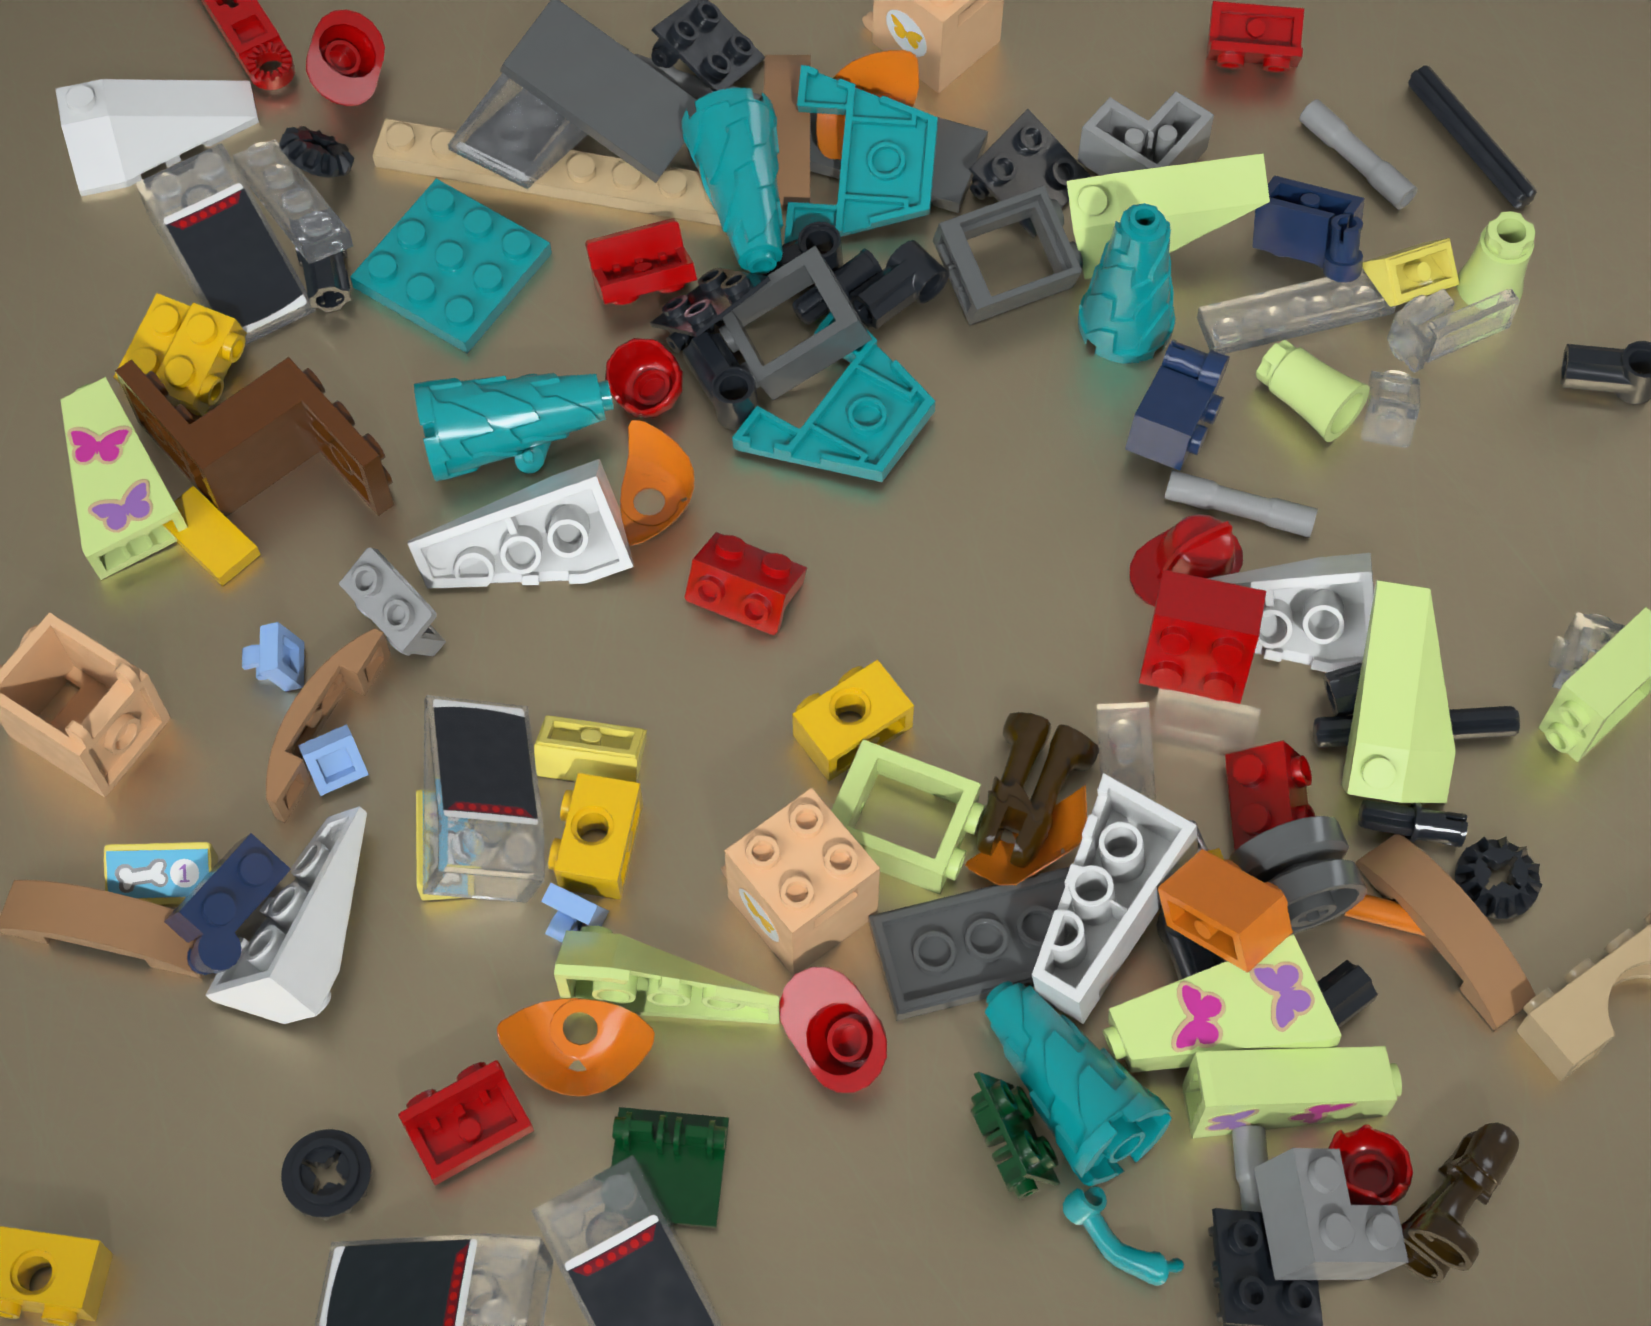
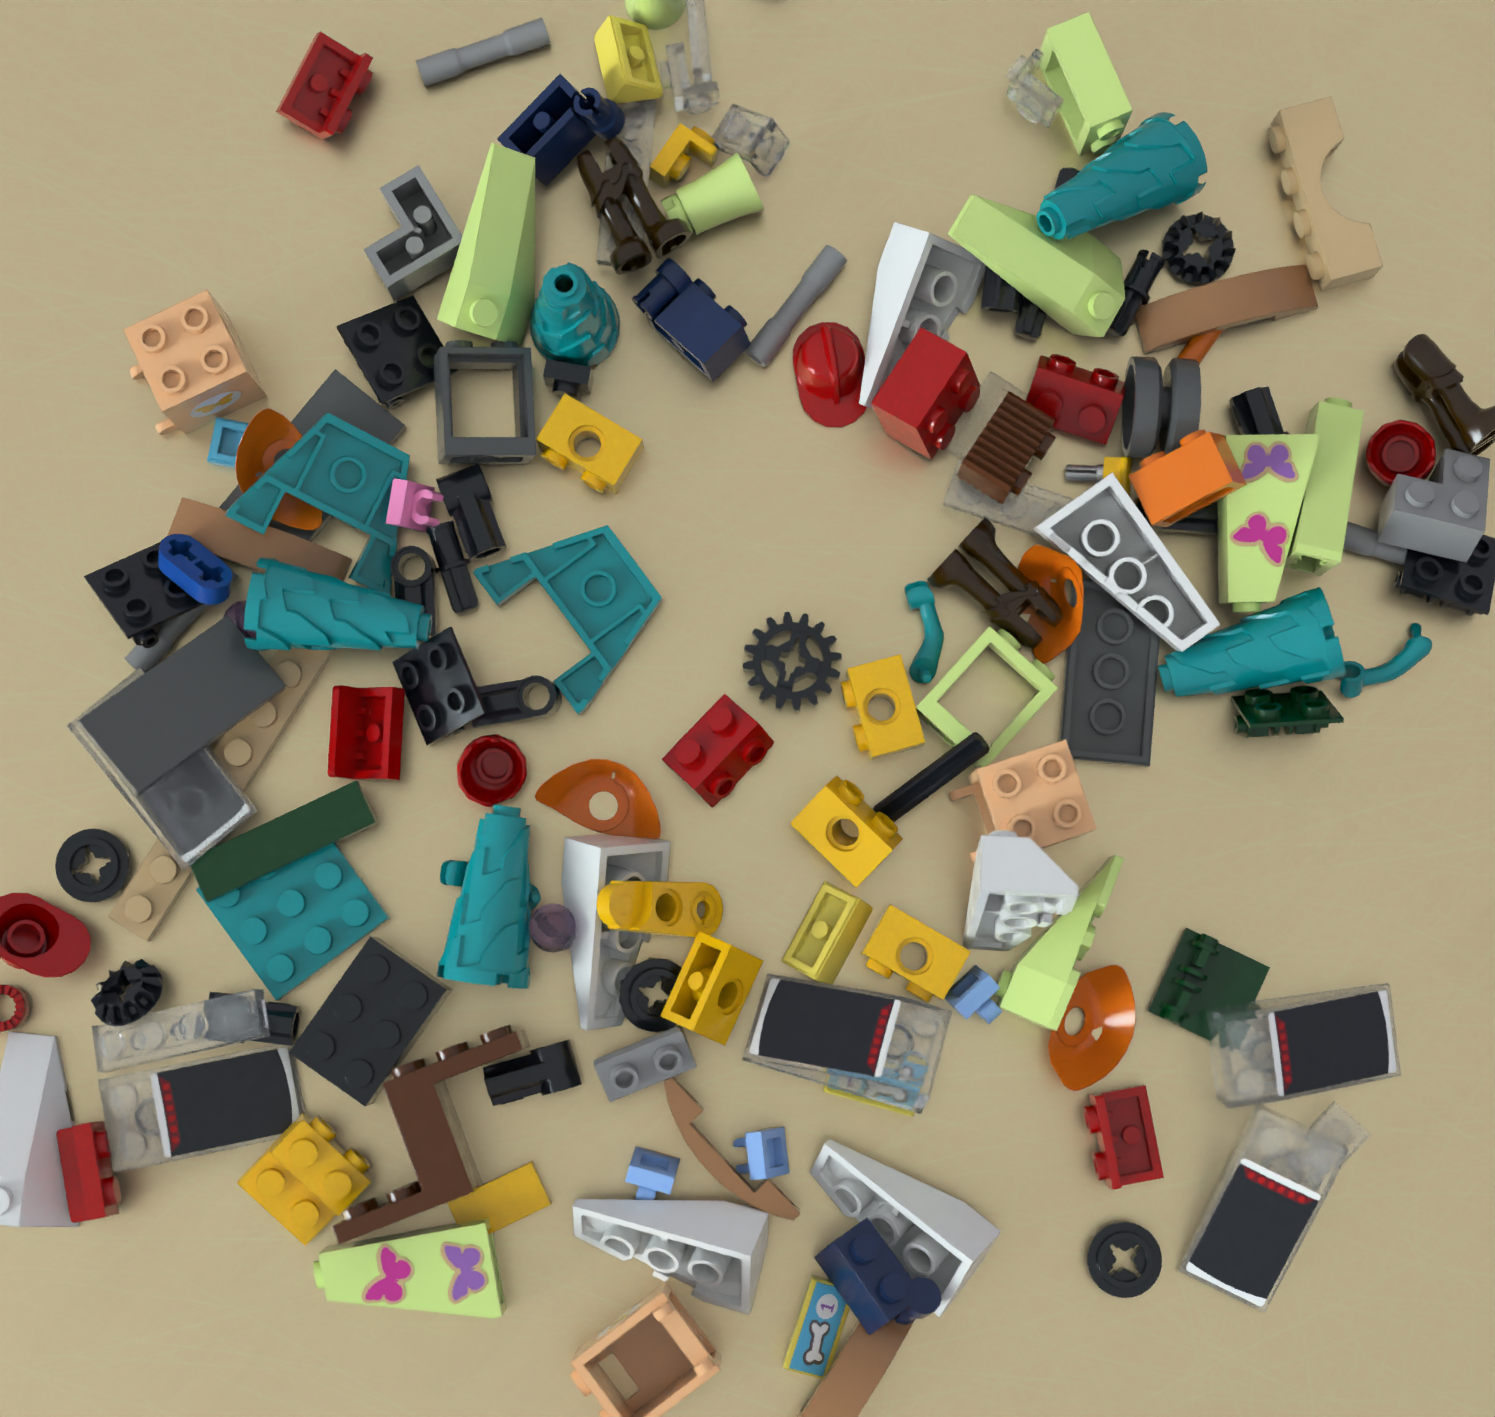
camera: 70 degrees left, 20 degrees up
dark grey window [718,246,872,400] -> none
red piece [779,967,887,1093] -> none
none -> black gear [55,829,131,902]
none -> red bracket [56,1121,121,1223]
none -> blue beam [158,534,233,605]
none -> dark green tile [188,781,378,902]
none -> black piece [289,936,453,1106]
none -> bright pink tile [385,478,444,532]
none -> black piece [483,1039,582,1106]
none -> clear purple tile [529,903,577,953]
none -> yellow brick [536,393,644,494]
none -> black plate [543,359,594,398]
none -> white wedge [573,1199,769,1315]
none -> dark brown piece [577,137,692,275]
none -> yellow piece [596,881,723,938]
none -> black gear [618,957,682,1032]
none -> yellow bracket [649,123,717,189]
none -> yellow brick [660,931,763,1046]
none -> black gear [743,612,842,712]
none -> yellow brick [790,776,903,888]
none -> black axle [873,732,990,822]
none -> teal piece [904,581,944,683]
none -> reddish brown brick [957,391,1056,504]
none -> white wedge [963,830,1078,951]
none -> teal cone [1036,112,1207,240]

